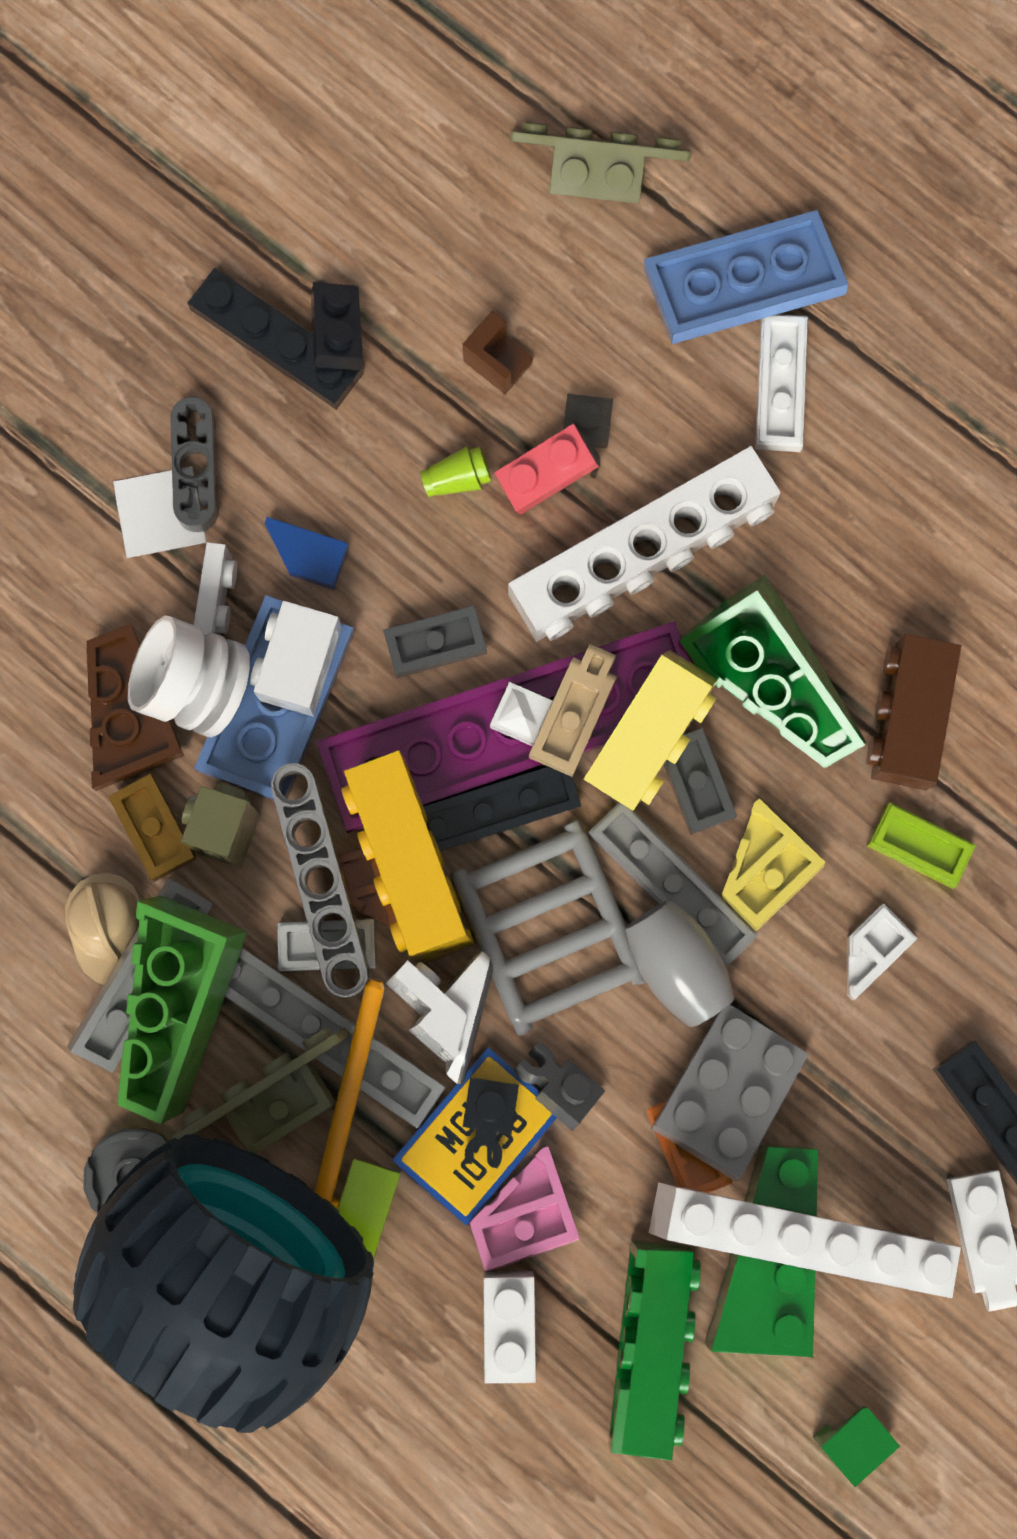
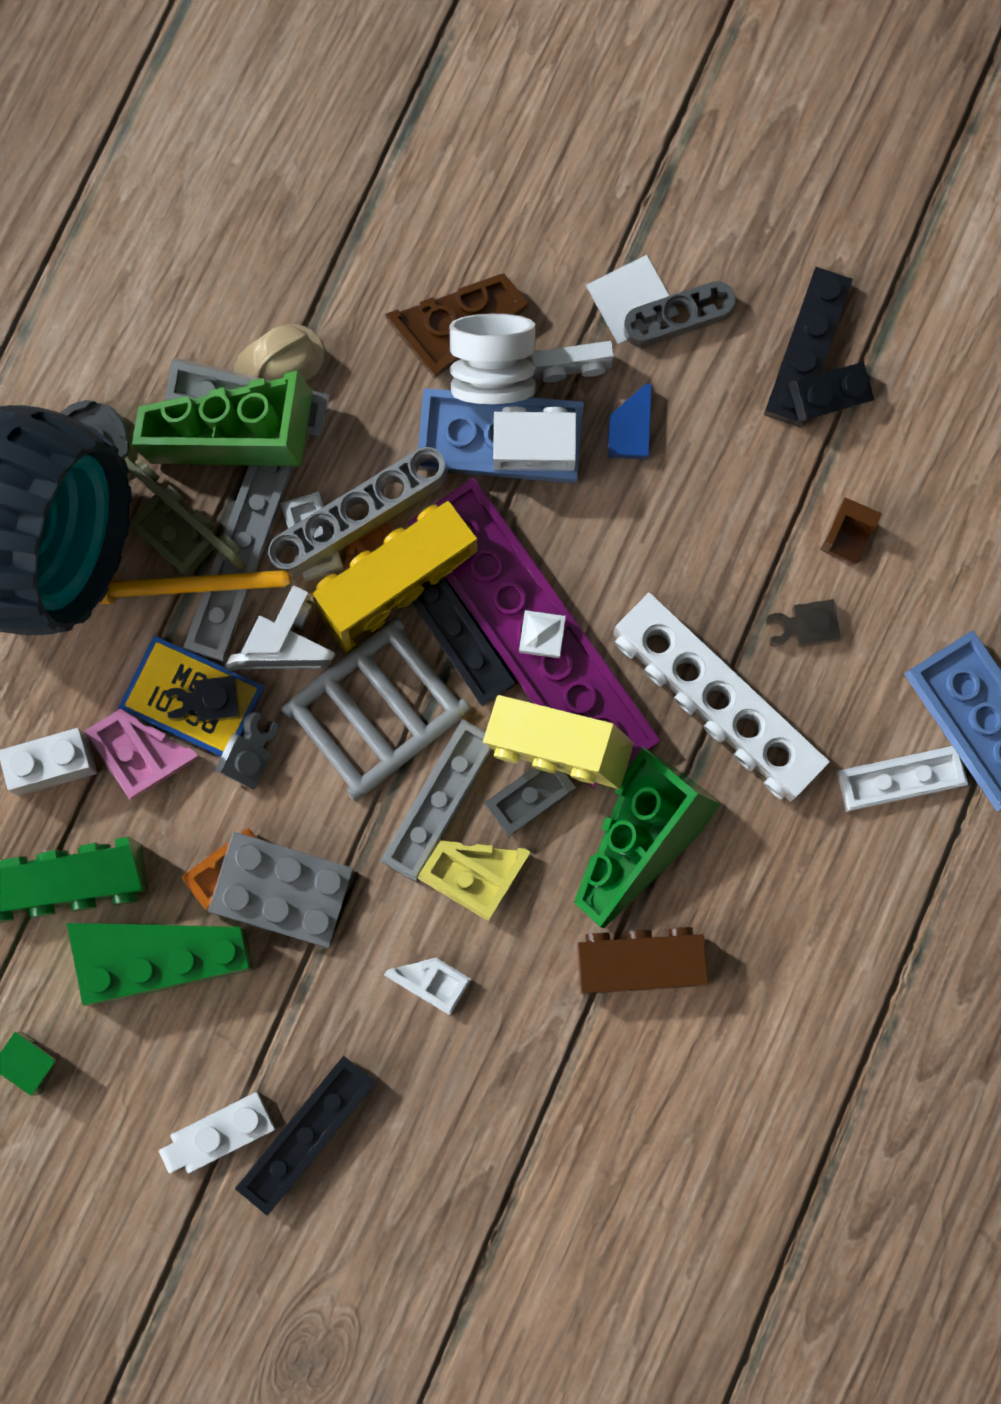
camera: 75 degrees right, 0 degrees up
pearl gold plate [108,774,197,882] -> none
olive brick [181,783,260,868] -> none
lime tile [338,1158,401,1259] -> none
dark grey plate [383,606,487,678] -> none
lime cone [420,445,492,497] -> none
coral plate [494,424,599,515] -> none
tan hinge [529,644,617,777] -> none
light grey piece [625,899,735,1027] -> none
white arch [649,1182,961,1298] -> none
lime tile [867,802,976,889] -> none

